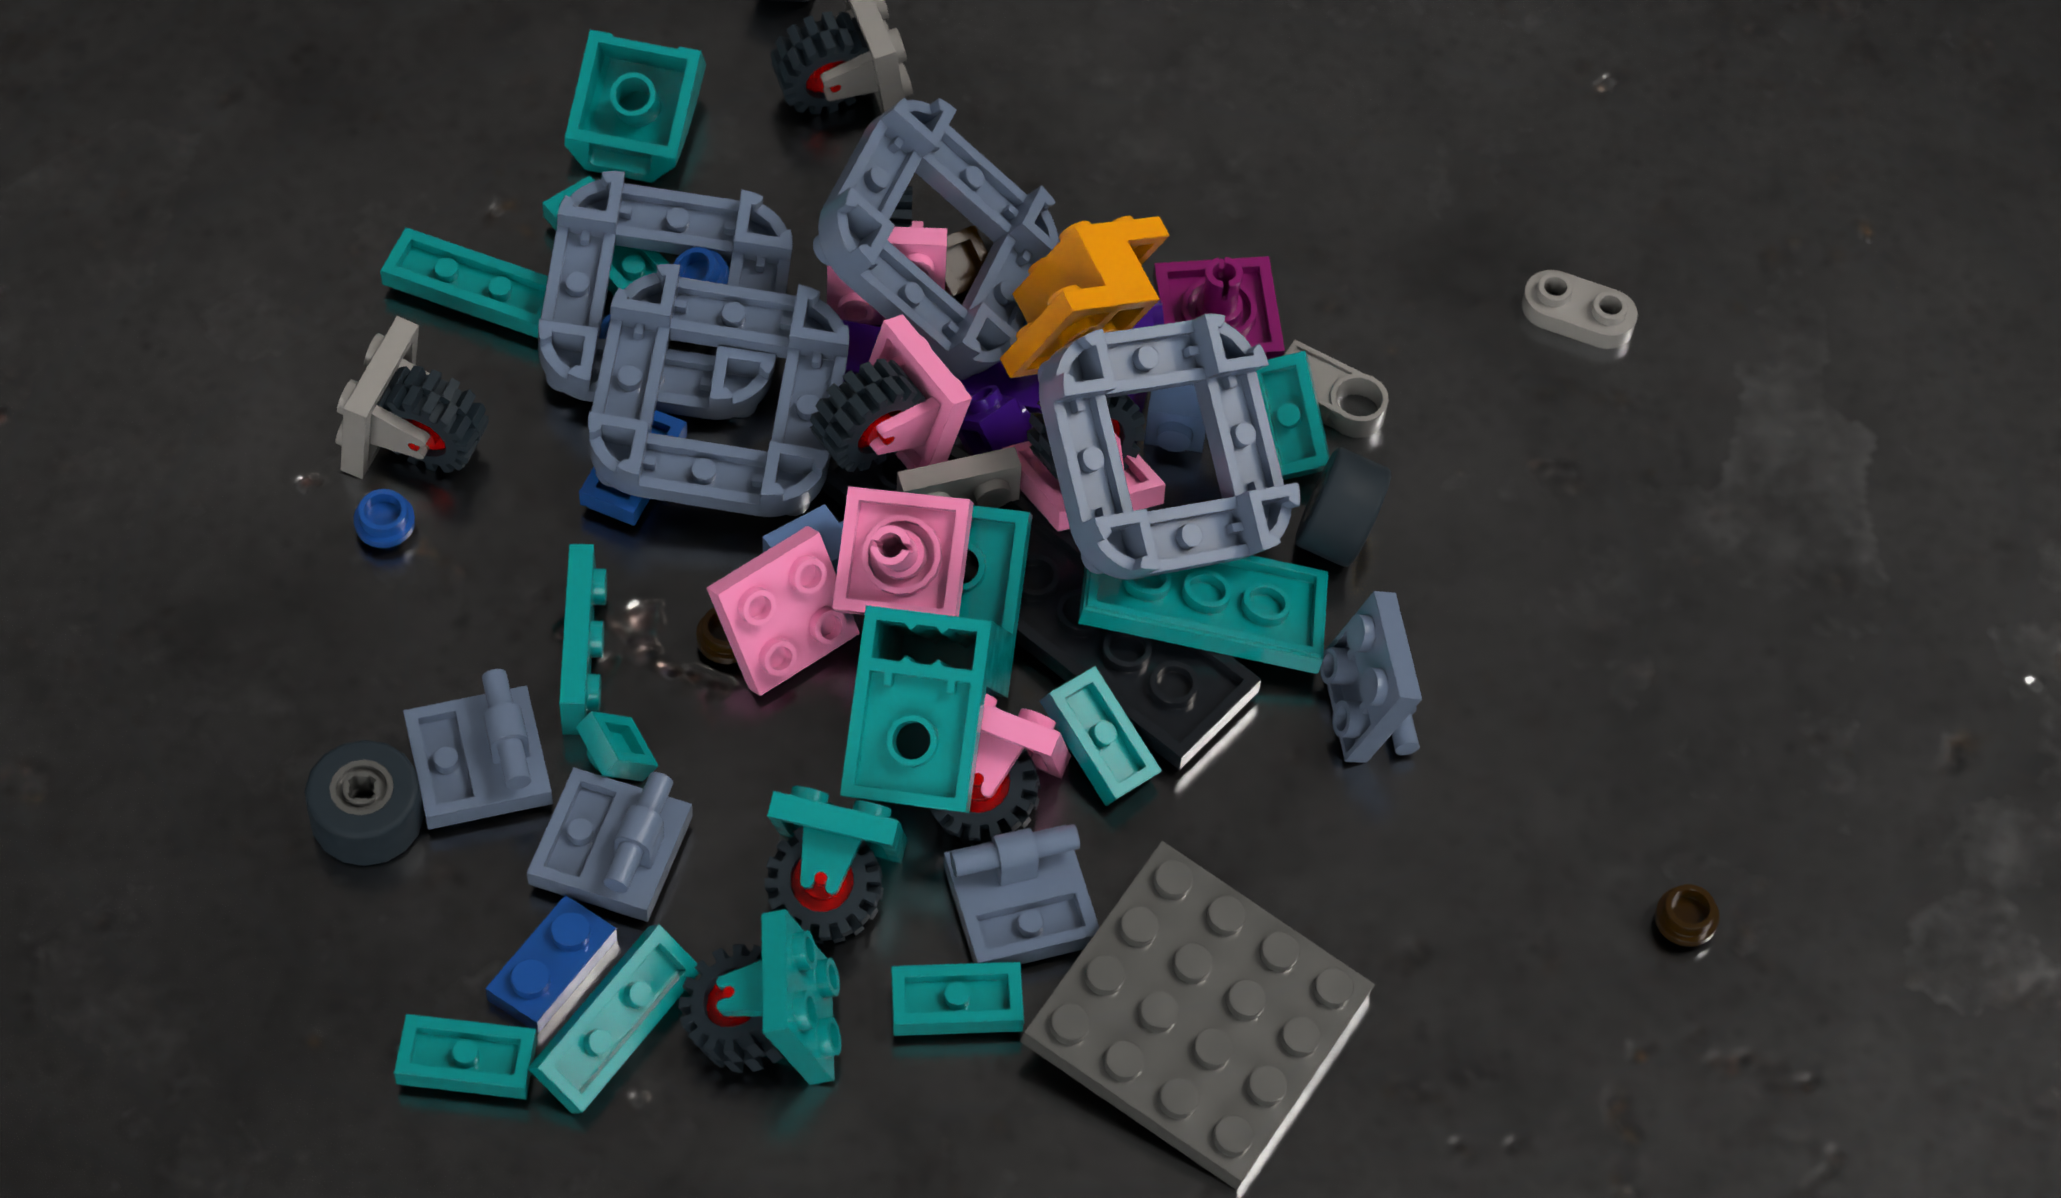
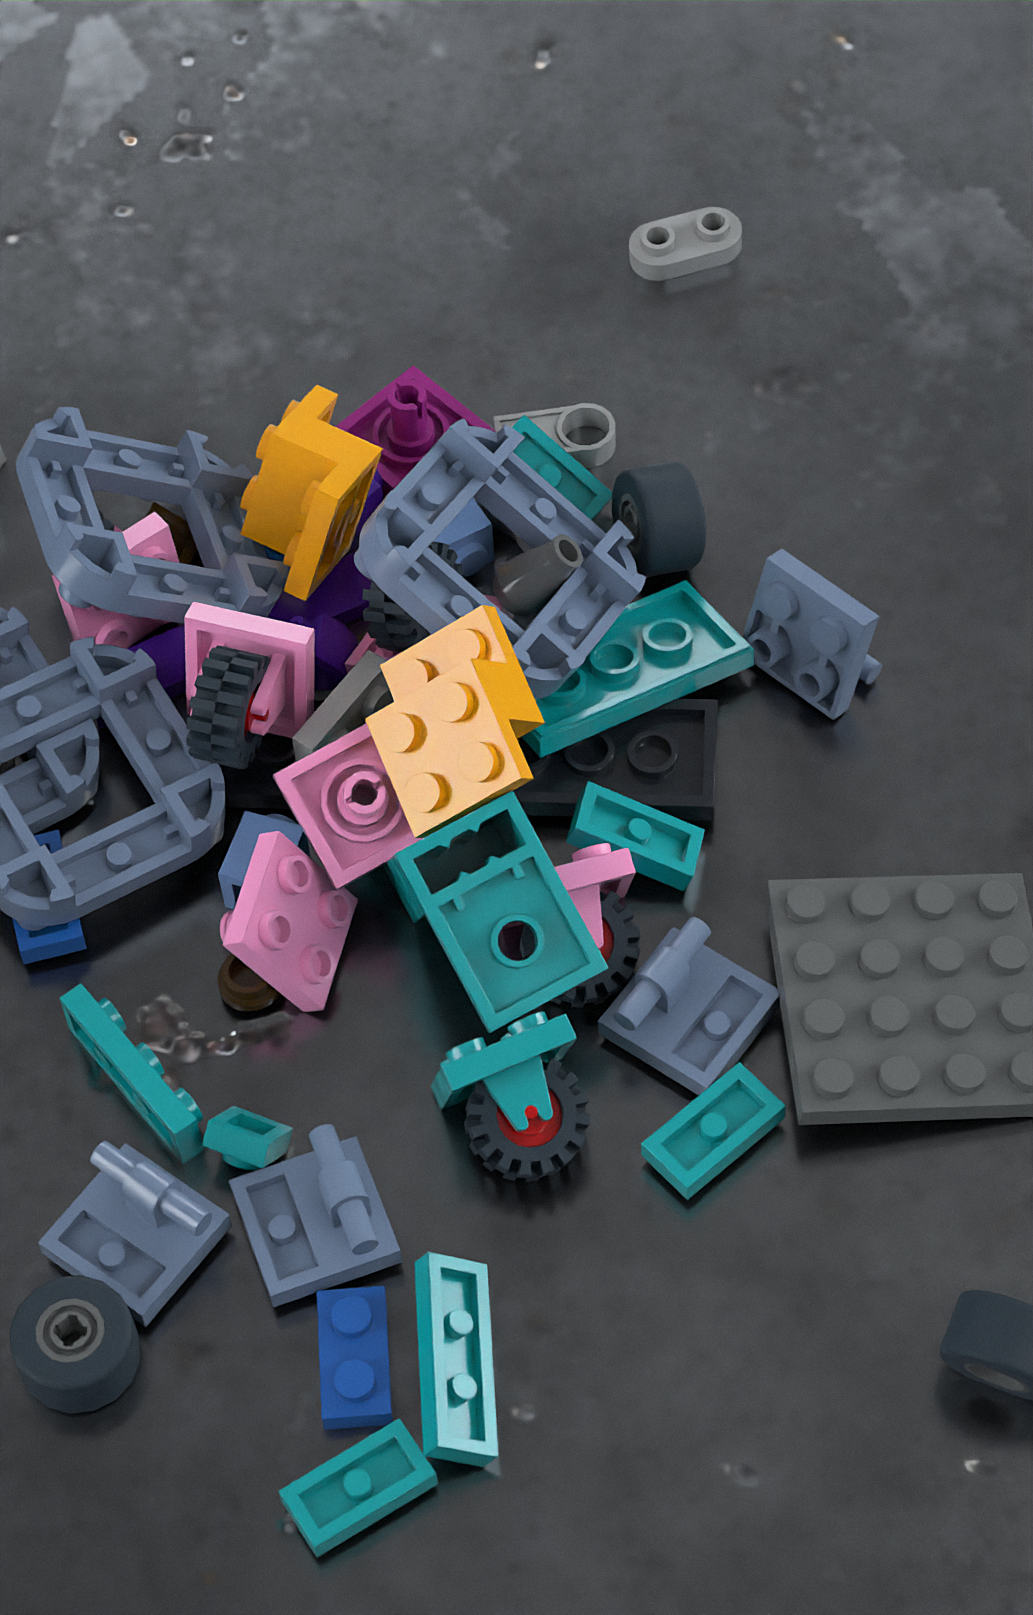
camera: 30 degrees left, 0 degrees up
teal plate [678,909,841,1085] -> none
none -> light orange bracket [365,605,545,838]
none -> dark grey cone [493,534,583,616]

